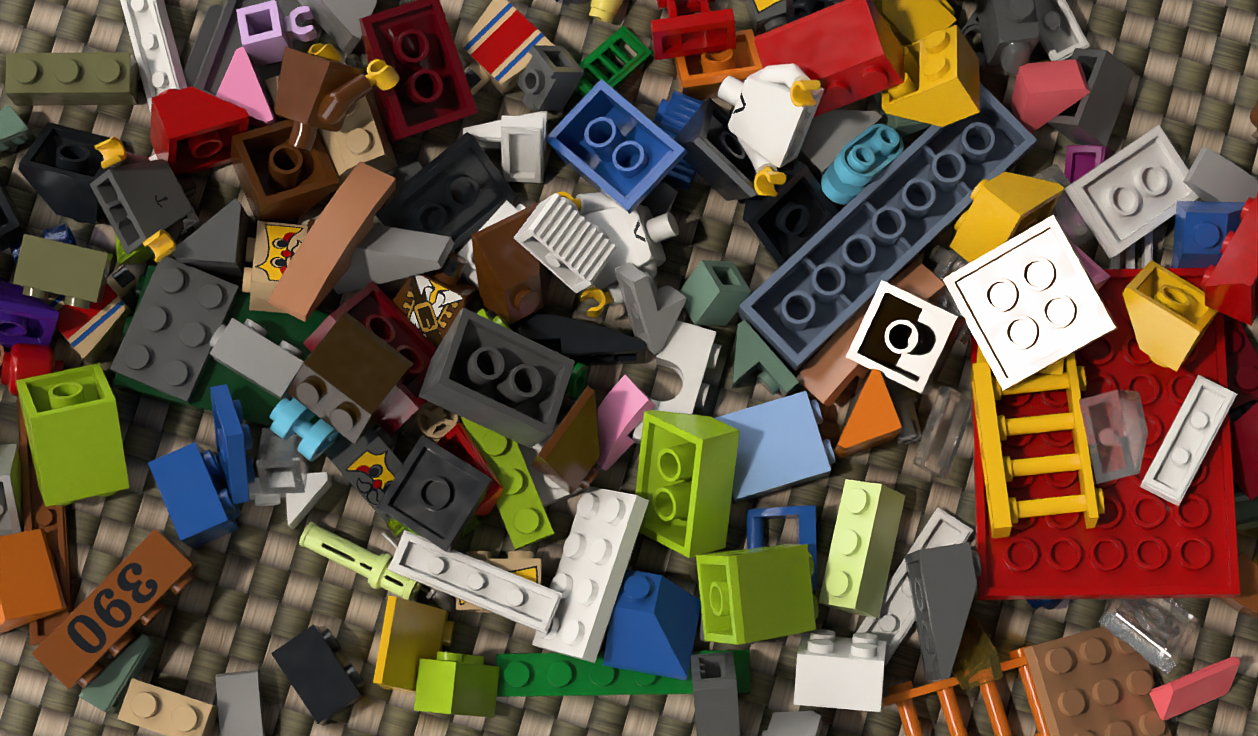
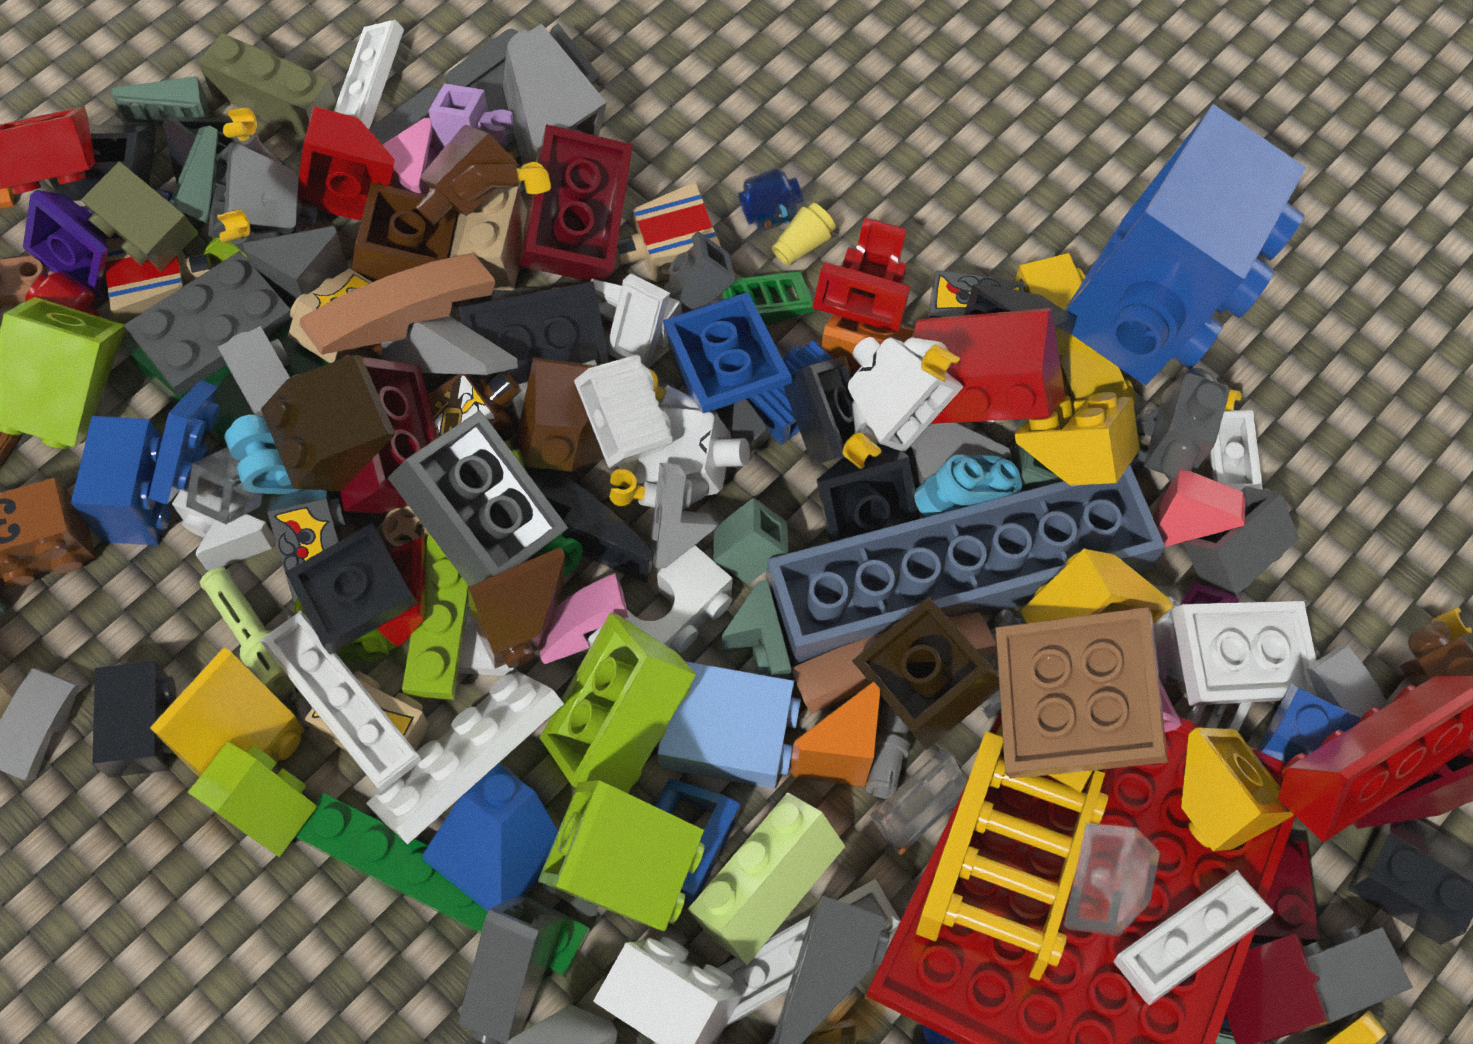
camera: 25 degrees right, 15 degrees down
none -> sand green slope [169,126,218,223]

